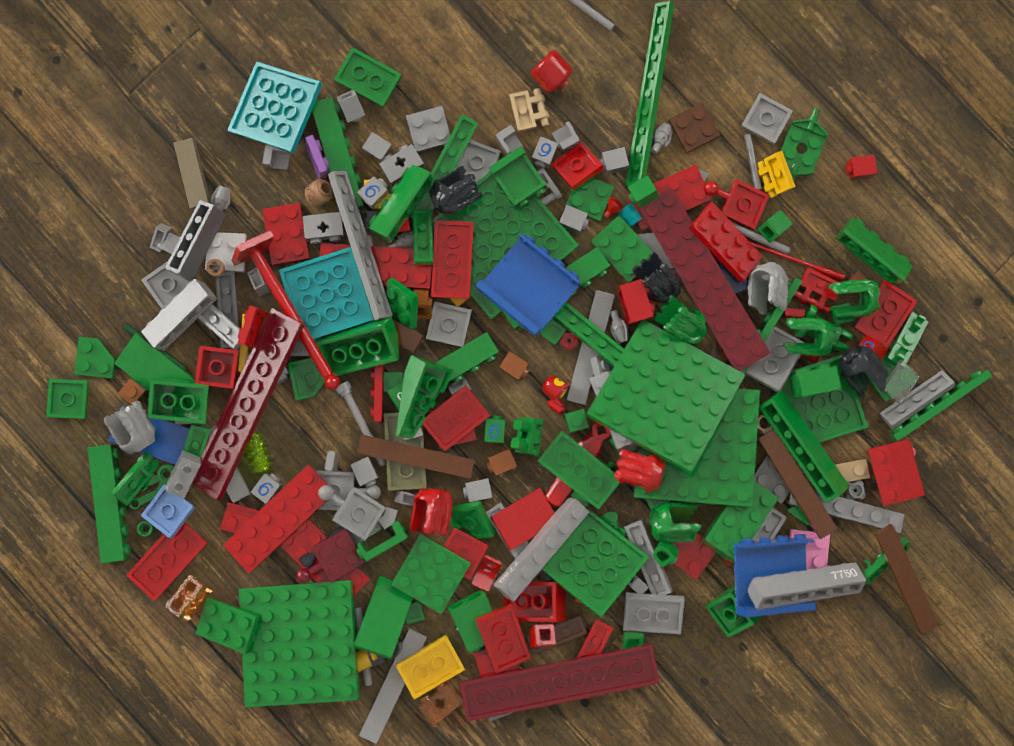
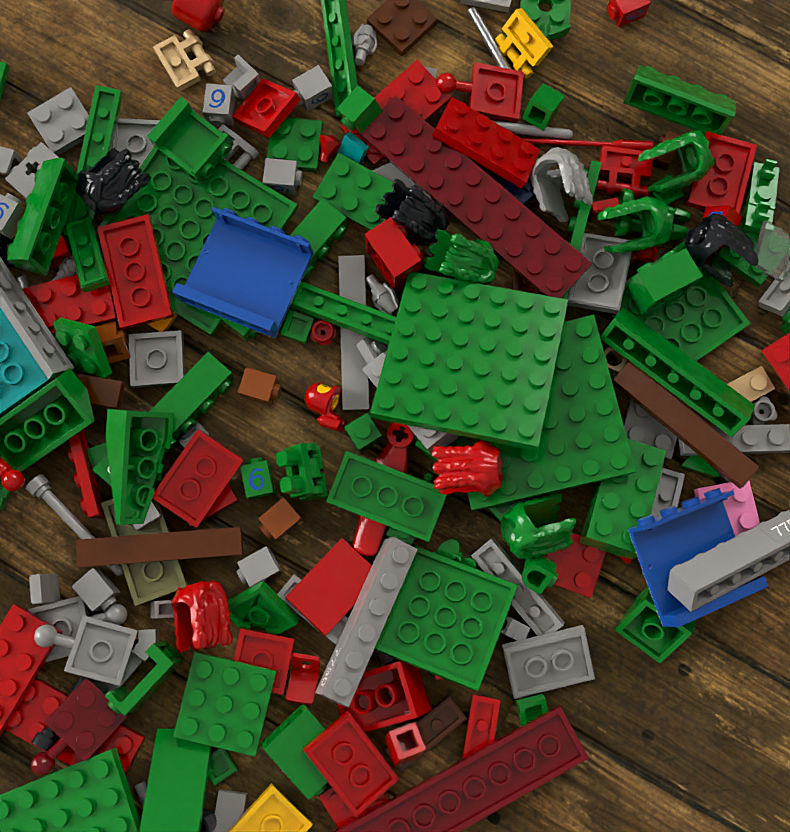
camera: 15 degrees left, 5 degrees down
light grey panel [495,125,523,155] -> none

